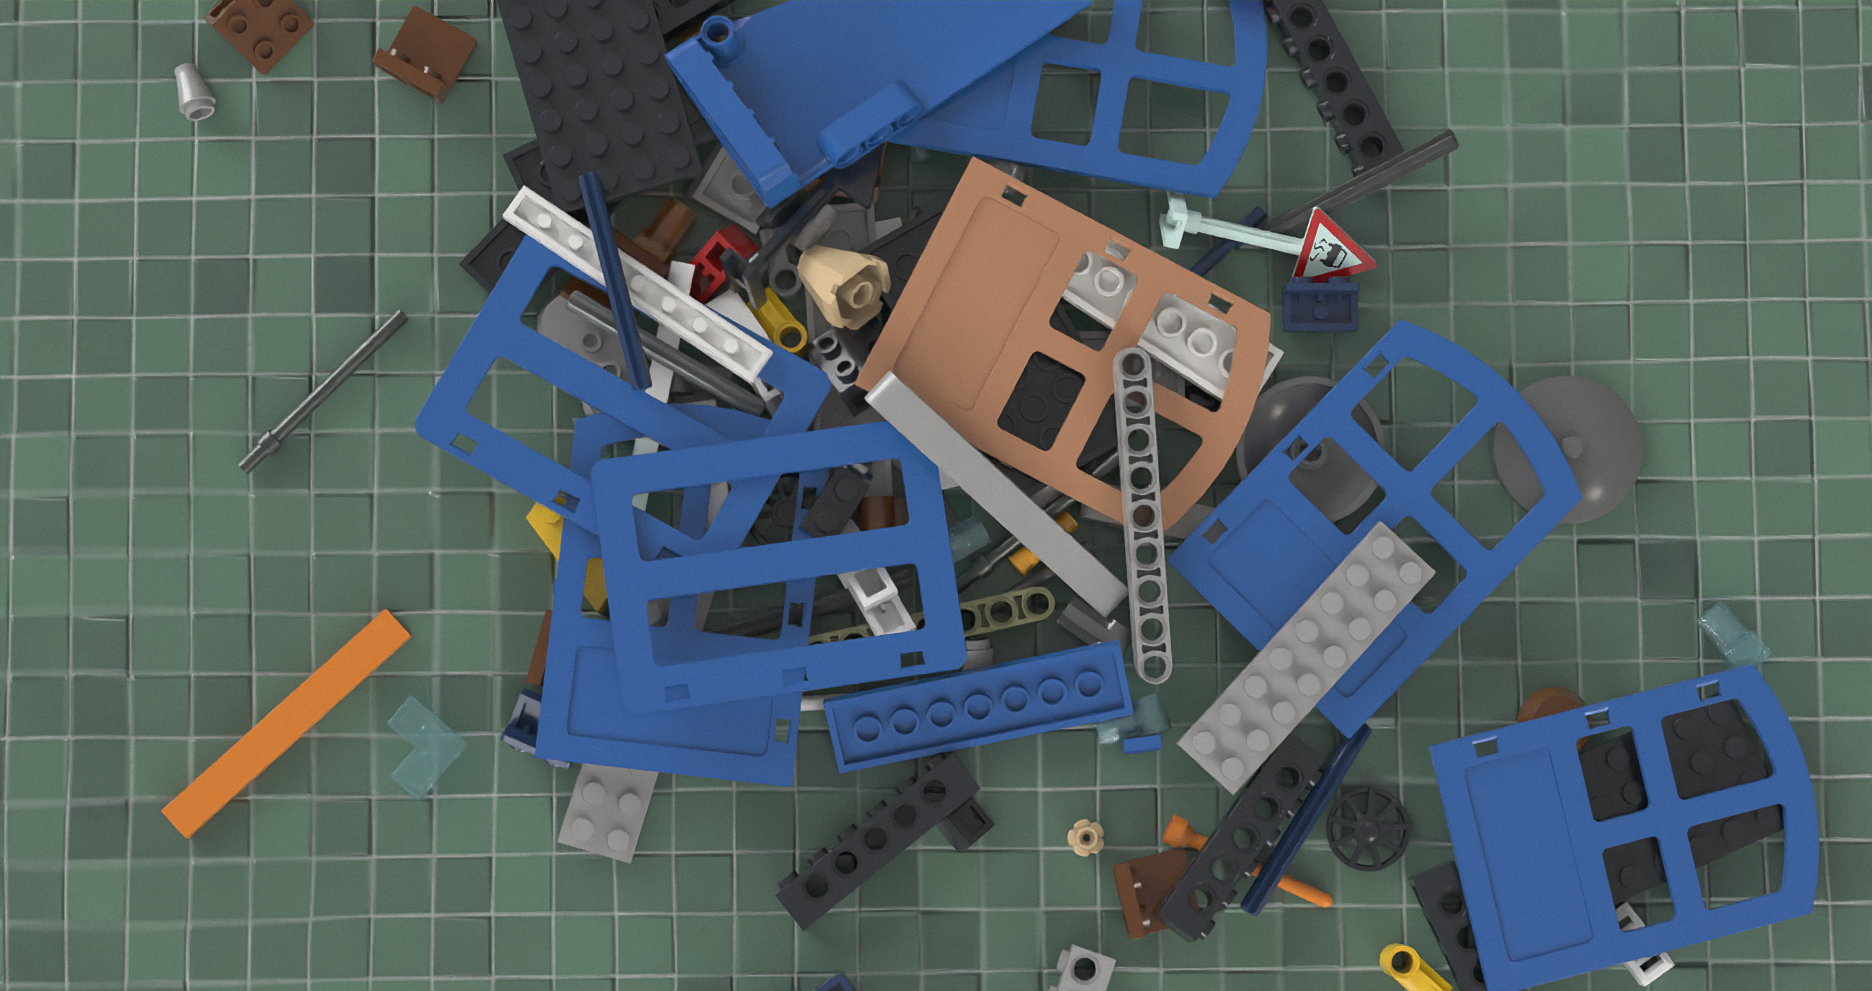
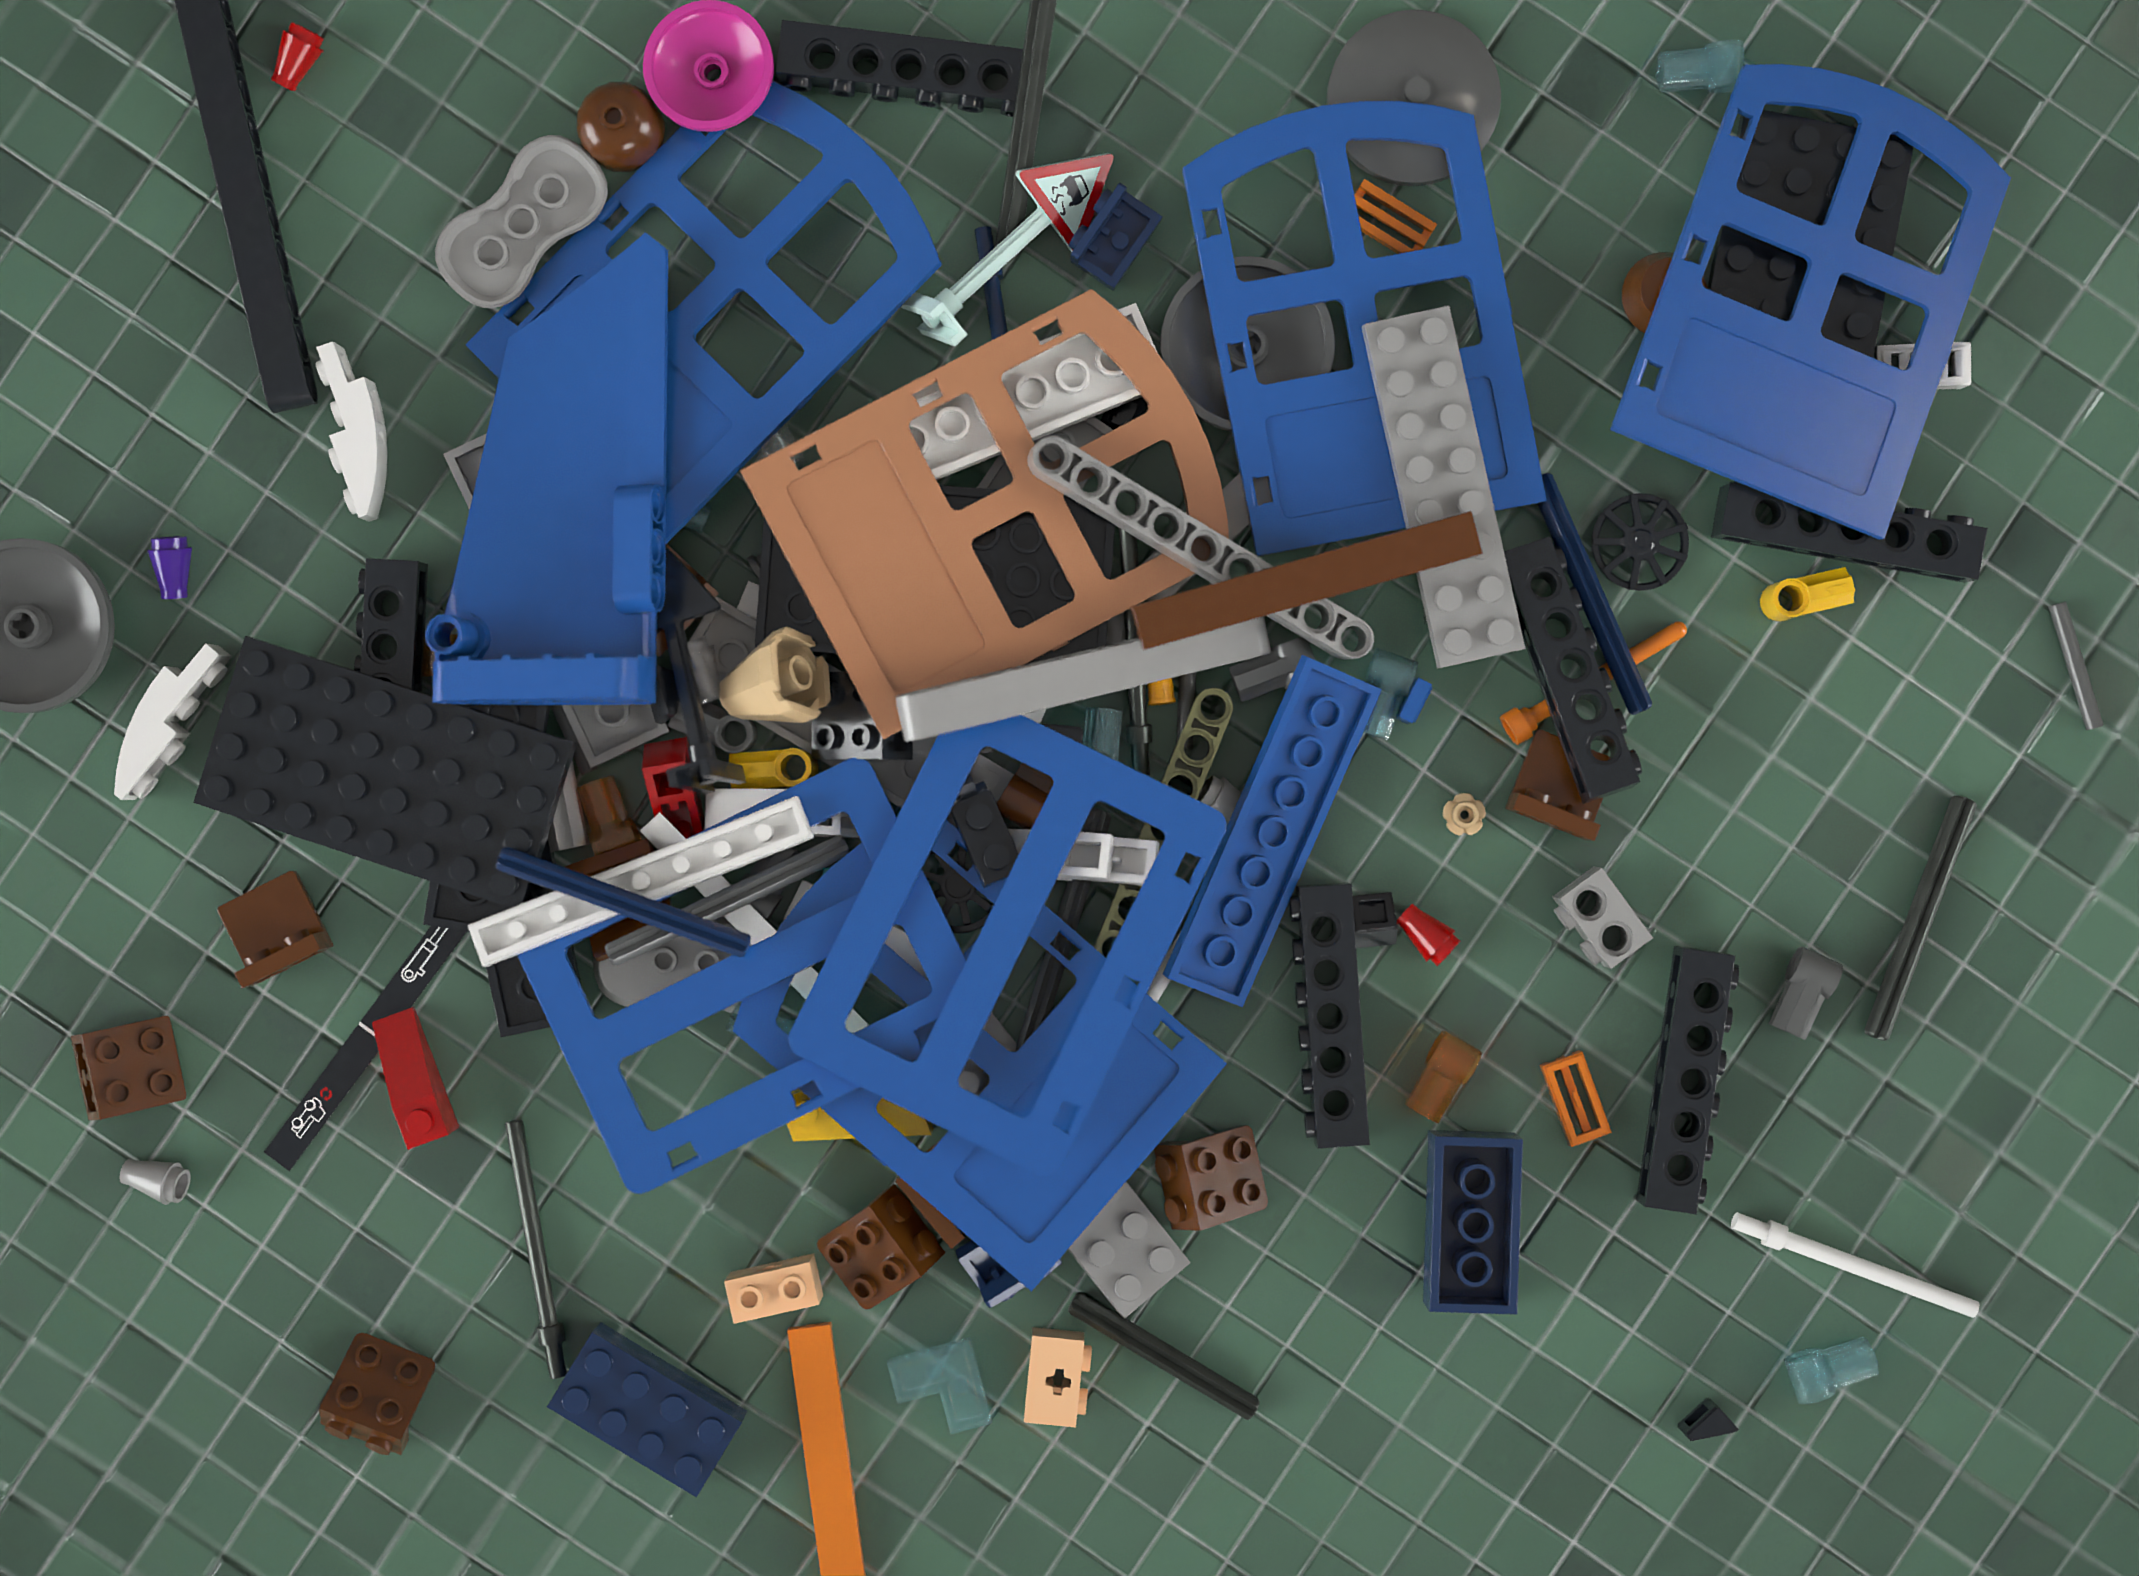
camera: 50 degrees left, 5 degrees up
none -> black sticker [264,926,466,1171]
none -> reddish brown bracket [319,1333,435,1455]
none -> red slope [372,1007,459,1150]
none -> dark blue brick [547,1322,748,1498]
none -> light grey axle [548,761,589,852]
none -> light nougat brick [724,1253,823,1324]
none -> reddish brown bracket [817,1183,945,1309]
none -> light nougat brick [1024,1327,1092,1428]
none -> pearl dark grey axle [1068,1292,1260,1420]
none -> reddish brown tile [1130,511,1483,650]
none -> reddish brown bracket [1154,1125,1268,1231]
none -> orange tile [1354,179,1438,254]
none -> red cone [1396,903,1461,966]
none -> clear orange piece [1405,1030,1482,1124]

